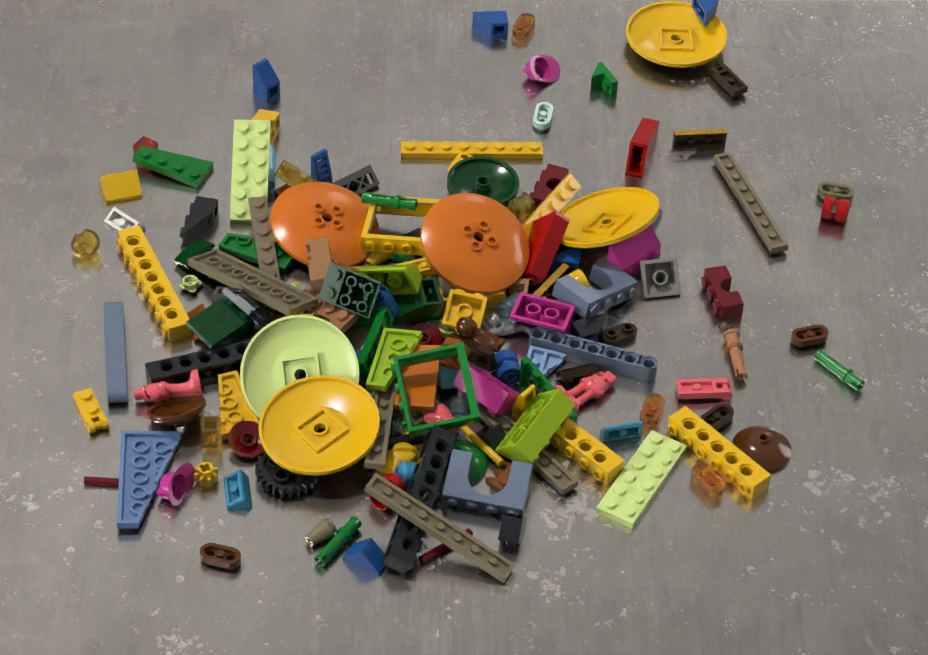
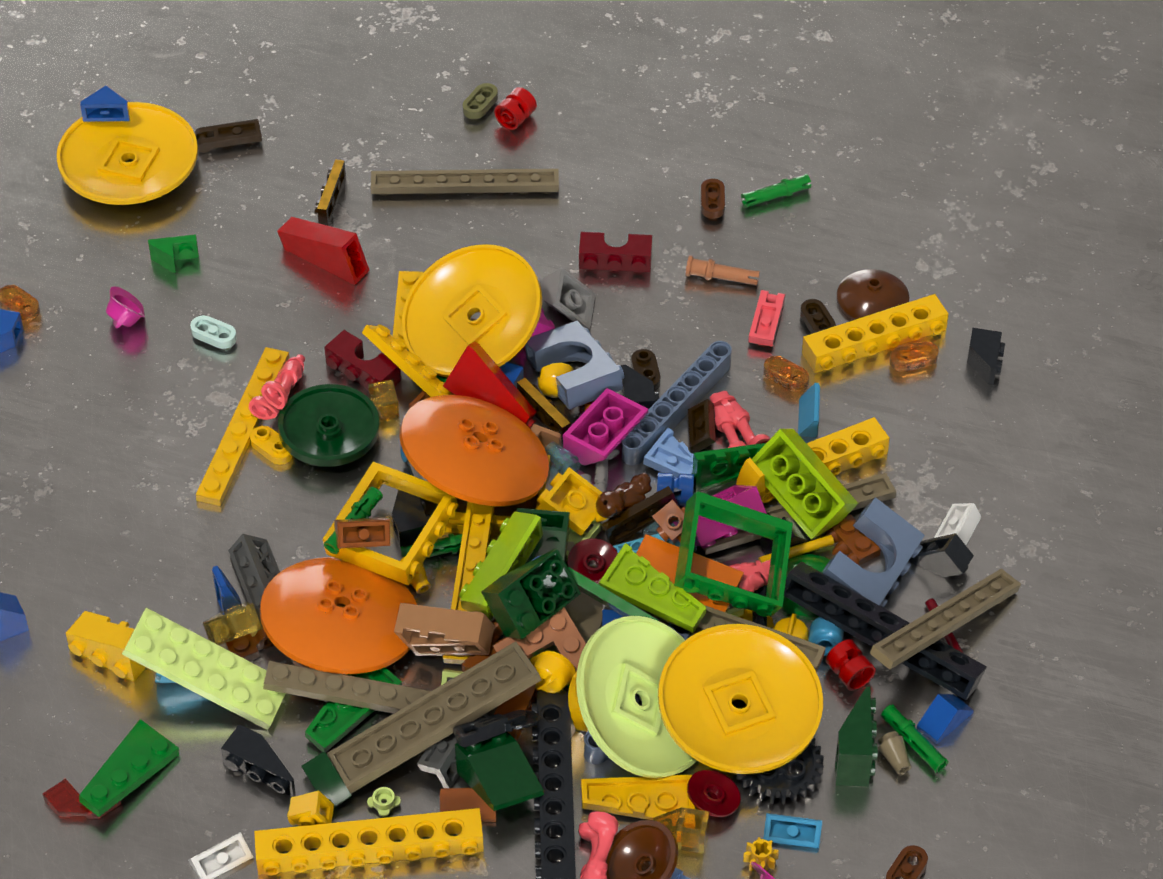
camera: 70 degrees left, 5 degrees up
yellow slope [99,169,142,204] -> none
clear light blue brick [449,396,469,418] -> none
yellowish green plate [596,430,687,529] -> none
none -> coral piece [249,354,305,420]
none -> yellow brick [287,790,334,826]
none -> dark orange slope [334,518,390,548]
none -> dark green slope [835,686,878,787]
none -> white slope [934,503,981,545]
none -> black slope [967,328,1005,385]

